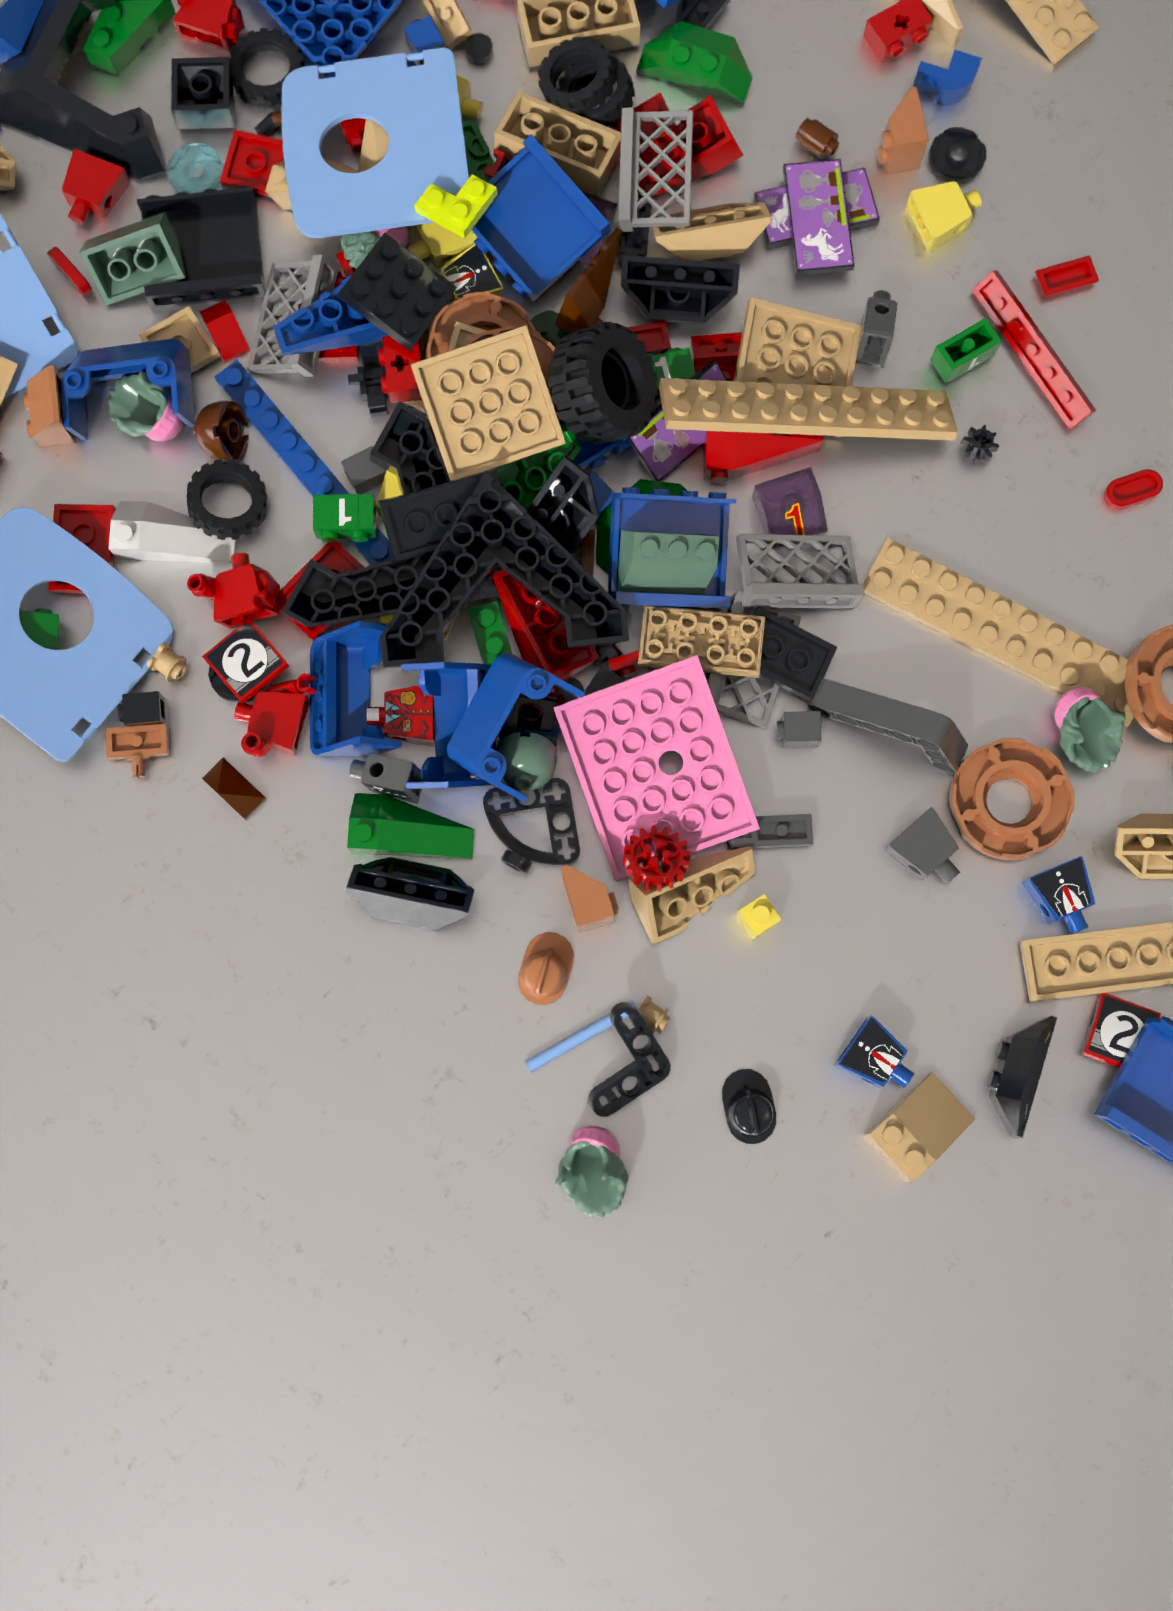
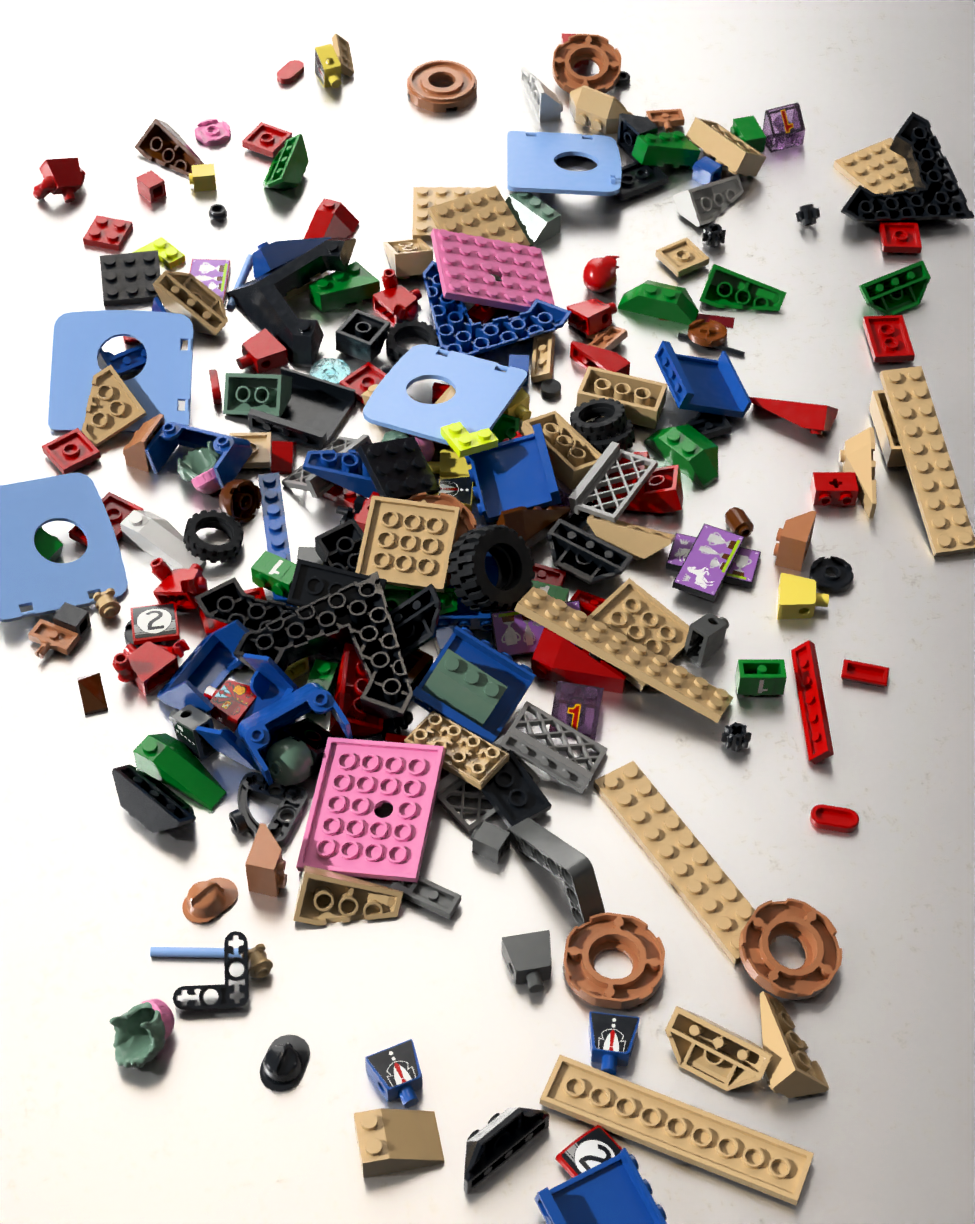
camera: 30 degrees right, 30 degrees down
red gear [623,826,690,892] -> none
light yellow brick [736,894,781,941] -> none
blue brick [913,50,982,106] -> none
sand green hair [1054,687,1126,773] -> none

